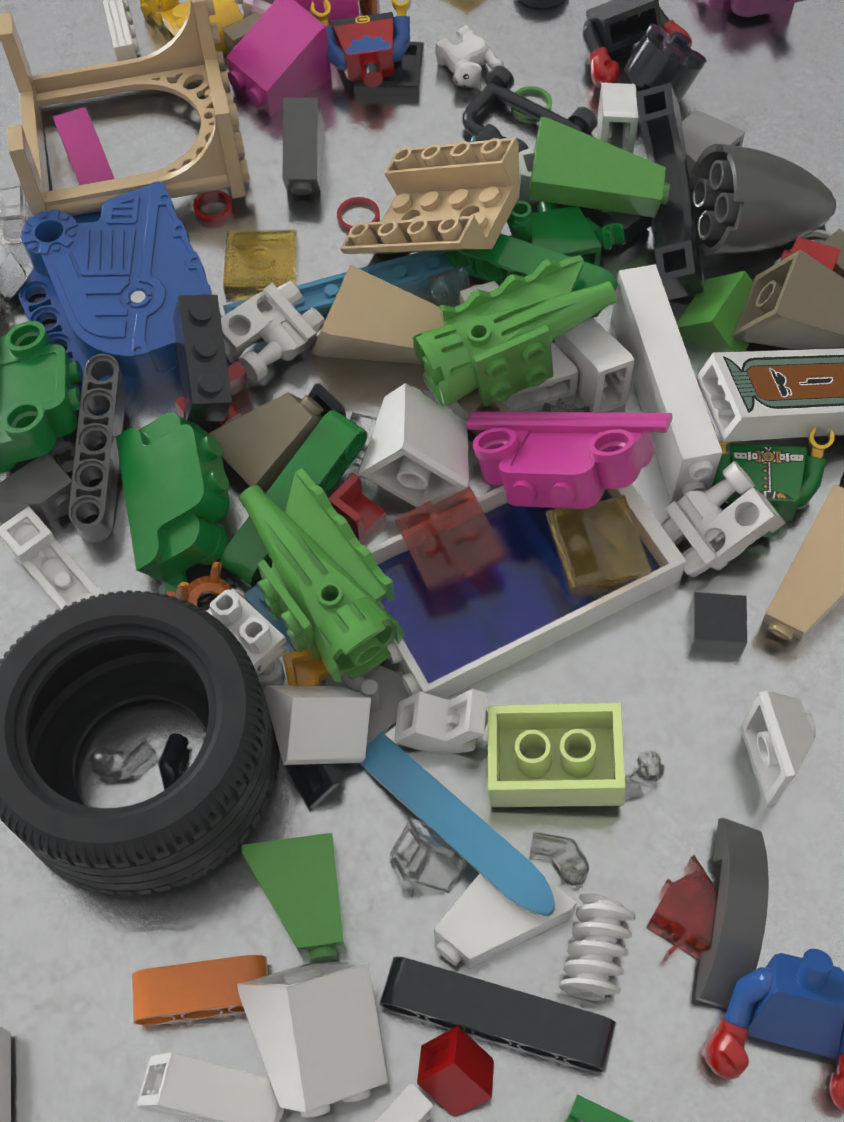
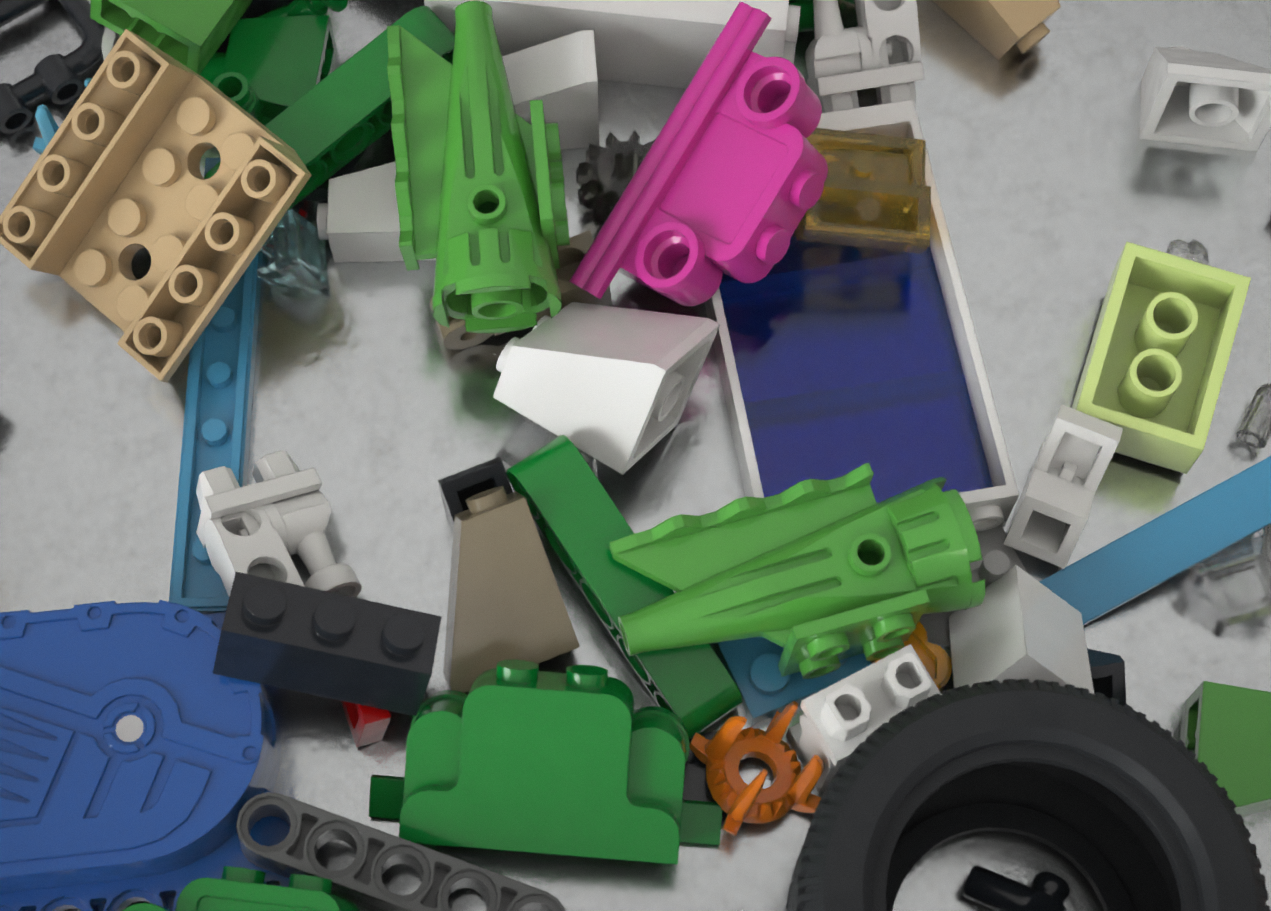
camera: 75 degrees left, 5 degrees up
clear yellow tile [223,230,298,294] -> none
tan slope [311,265,444,364] -> none
red panel [328,474,386,544] -> none
red piece [337,197,380,232] -> none
clear red slope [395,486,508,591] -> none
black piece [690,592,747,653] -> none

